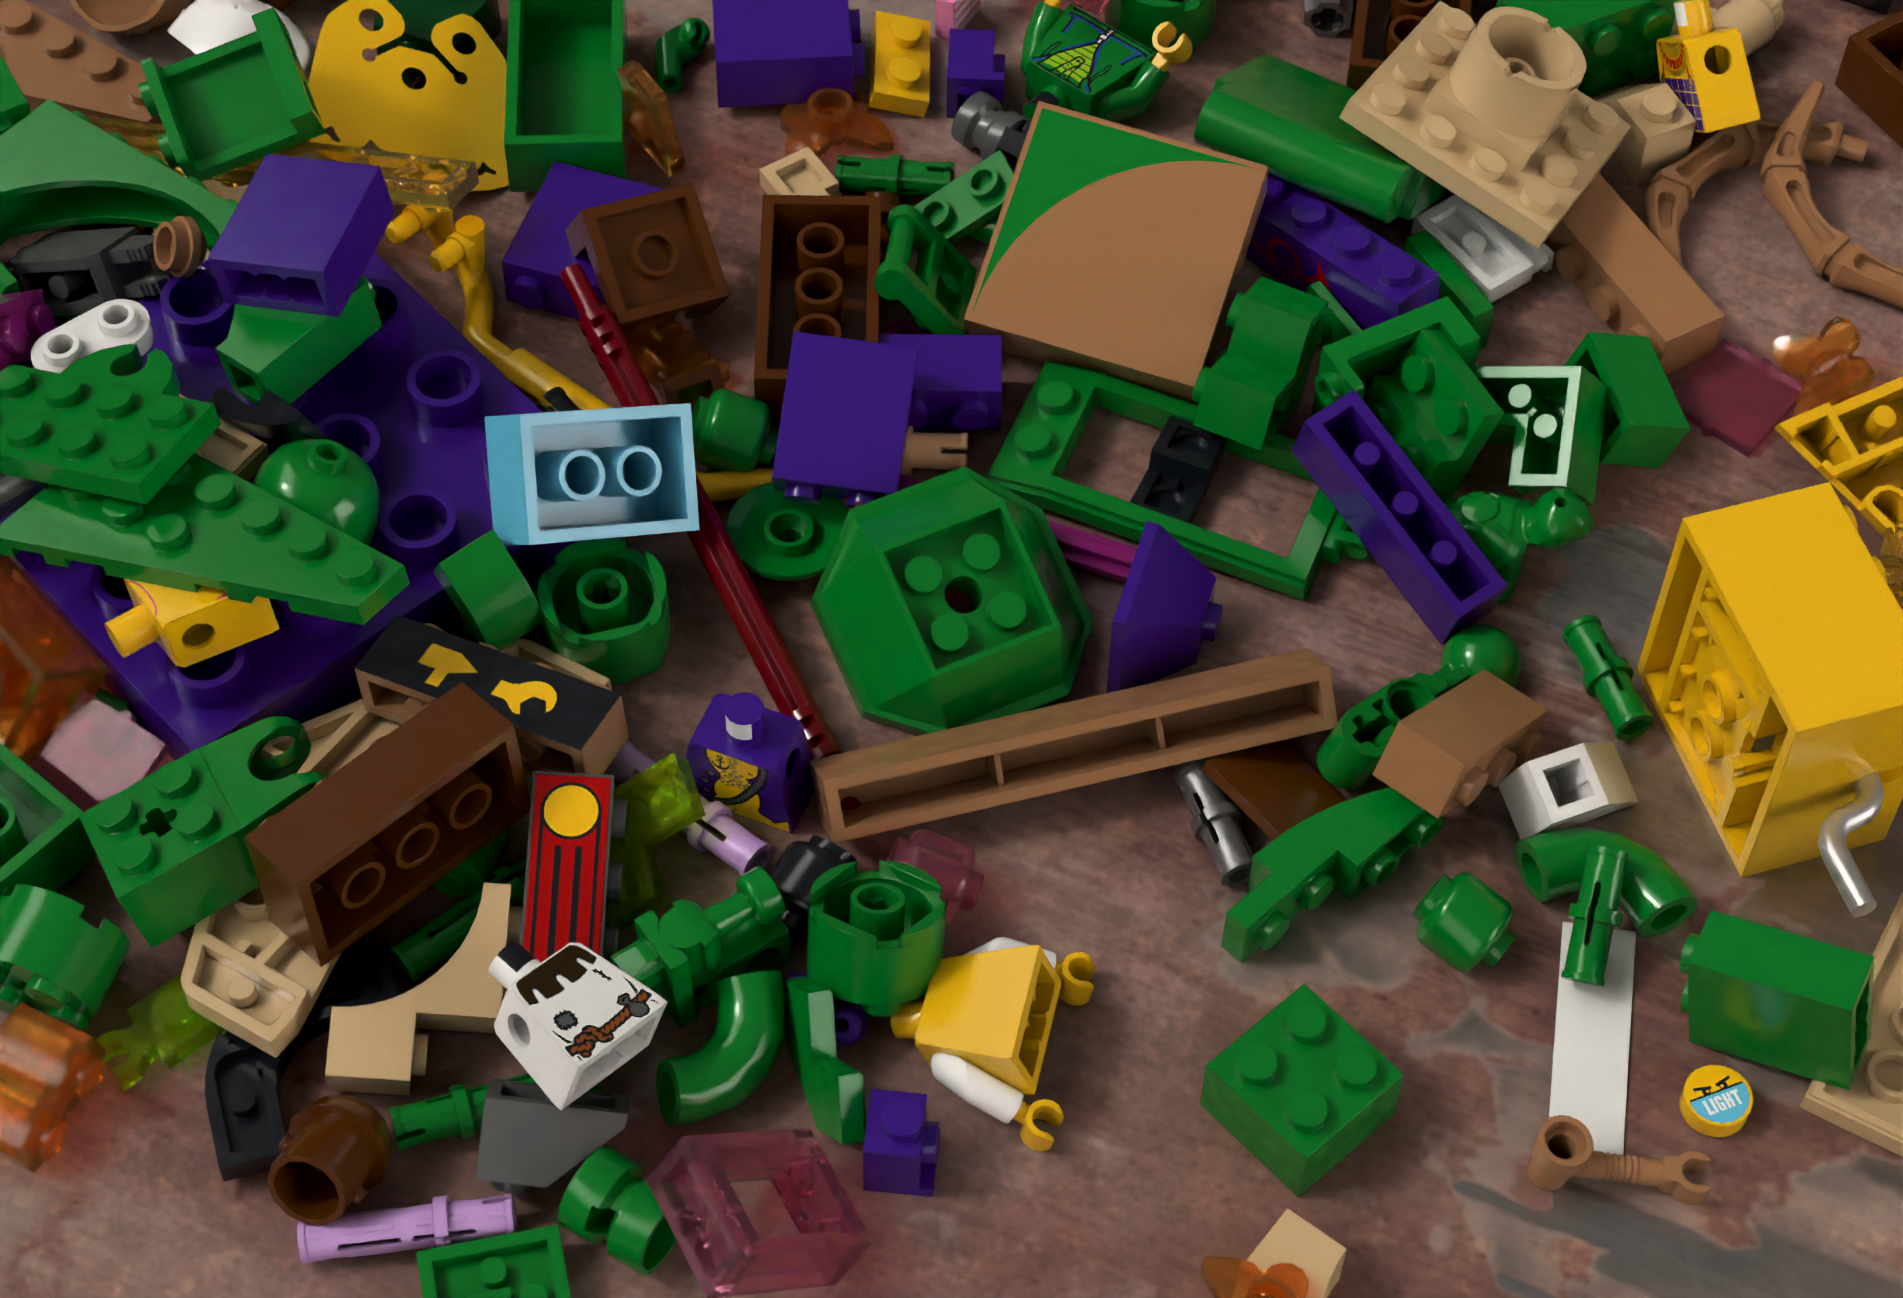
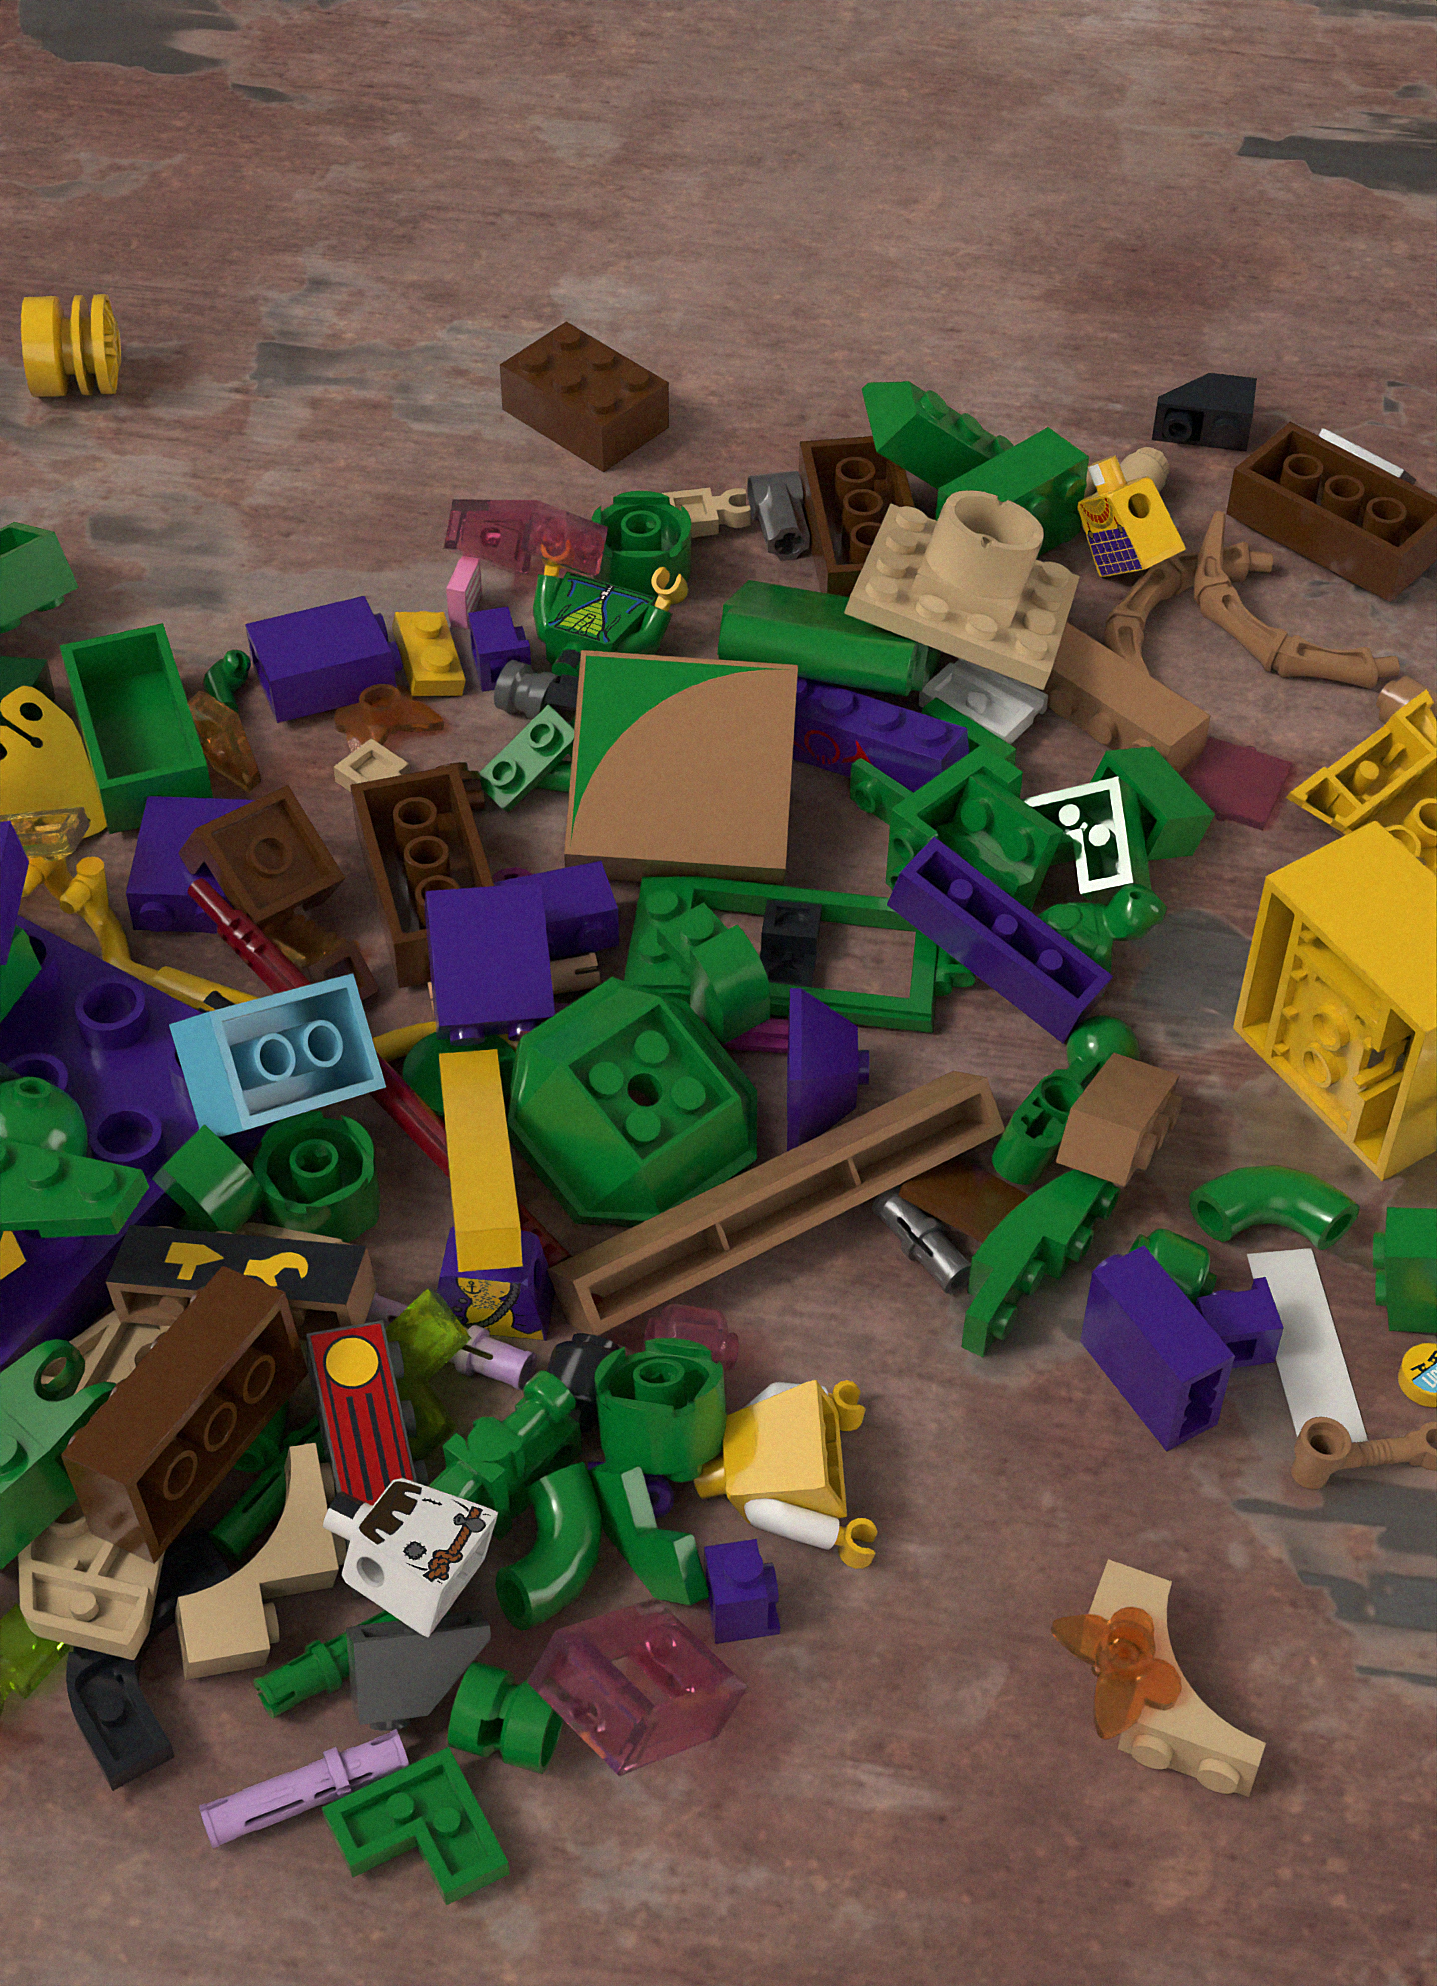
camera: 15 degrees left, 5 degrees down
reddish brown piece [267,1095,392,1225] -> none
green head [692,389,779,472] -> none
green pin [835,154,955,200] -> none
green plate [874,204,977,335] -> none
green brick [1192,277,1329,451] -> none
green piece [1200,984,1404,1197] -> none
white slope [1498,742,1639,840] -> none
green pin [1561,845,1630,987] -> none
green pin [1562,615,1654,740] -> none
tan slope [1591,83,1697,186] -> none
clear orange animal [1770,316,1875,417] -> none
none -> yellow slope [439,1049,523,1272]
none -> green brick [657,903,771,1045]
none -> dark purple brick [1080,1245,1235,1452]
none -> dark purple brick [1195,1277,1284,1369]

